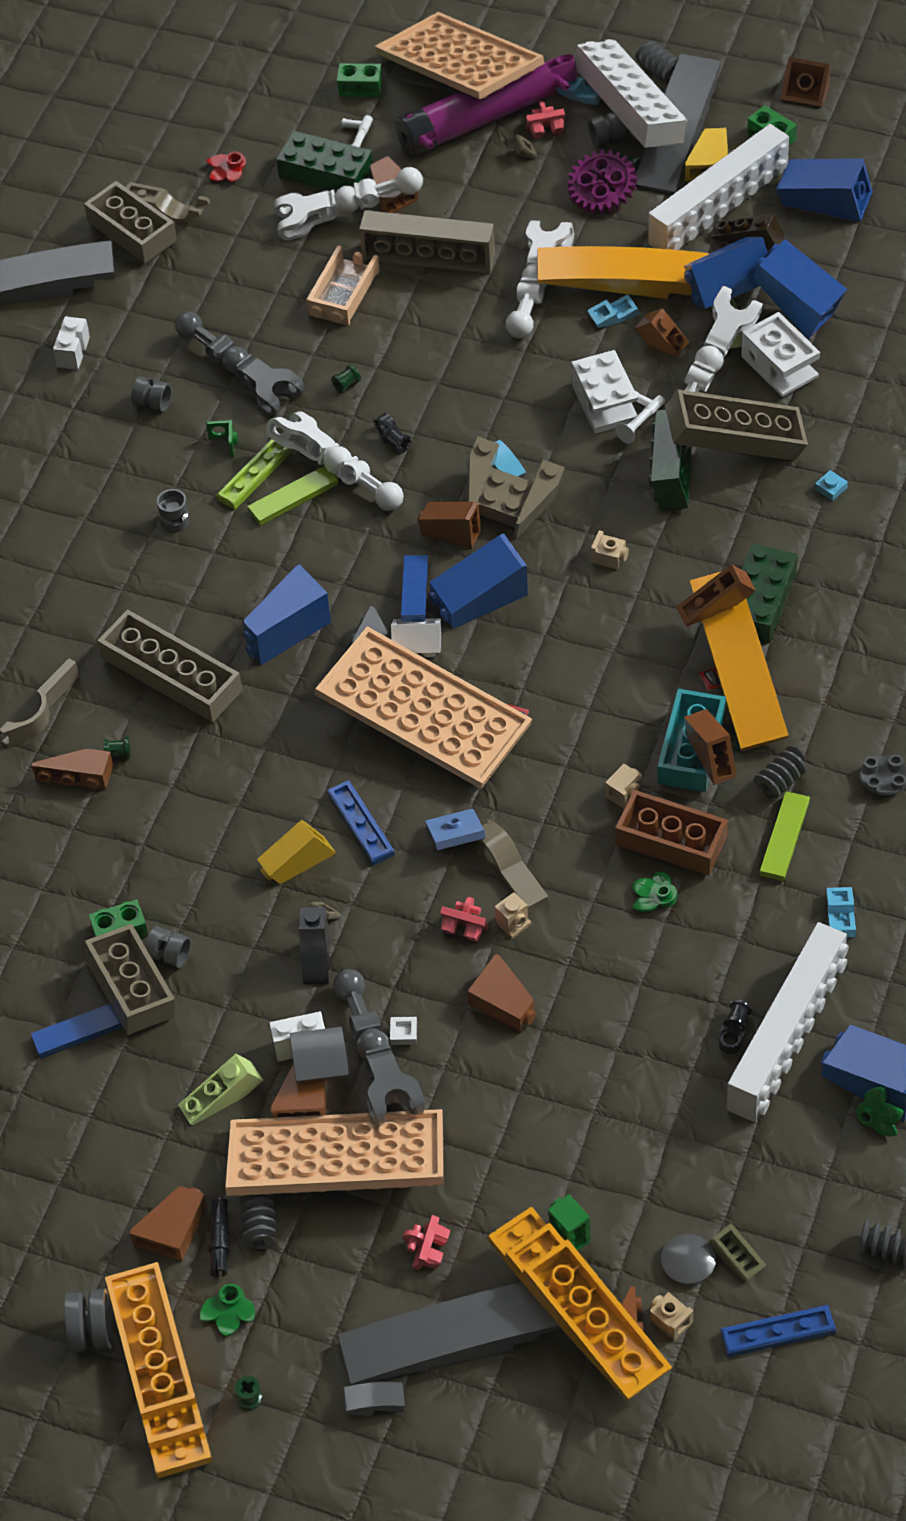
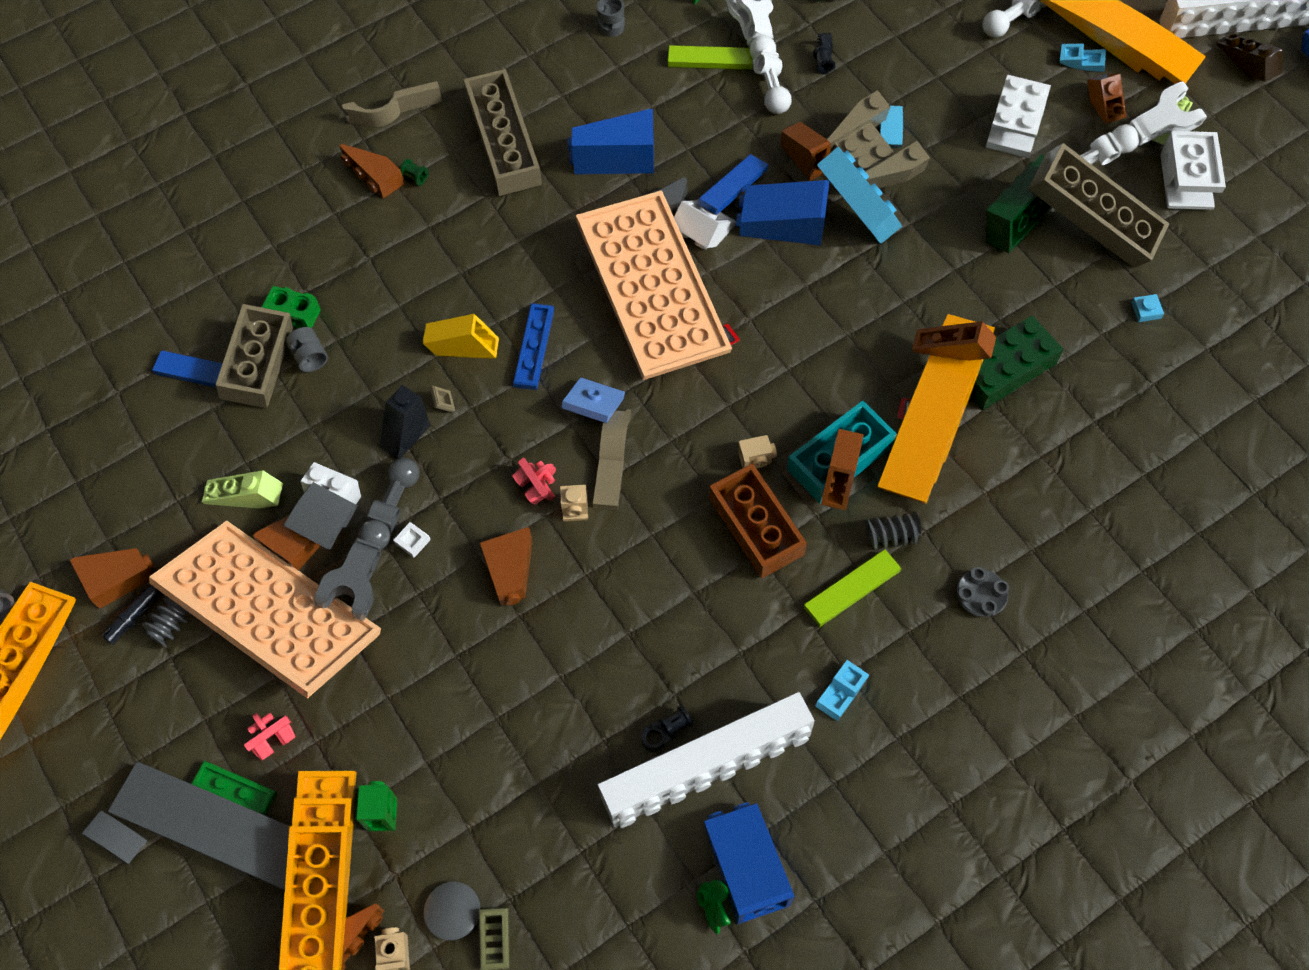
camera: 35 degrees right, 10 degrees up
green plate [200,1284,255,1337] -> none
lime tile [216,439,292,510] -> none
dark green bush [235,1376,262,1410] -> none
tan brick [591,531,629,570] -> none
white piece [615,391,665,444] -> none
green plate [632,872,678,912] -> none
blue slope [684,237,769,308] -> none
blue slope [753,239,847,340] -> none
none -> green tile [191,761,277,816]
none -> medium azure wedge [817,147,902,244]

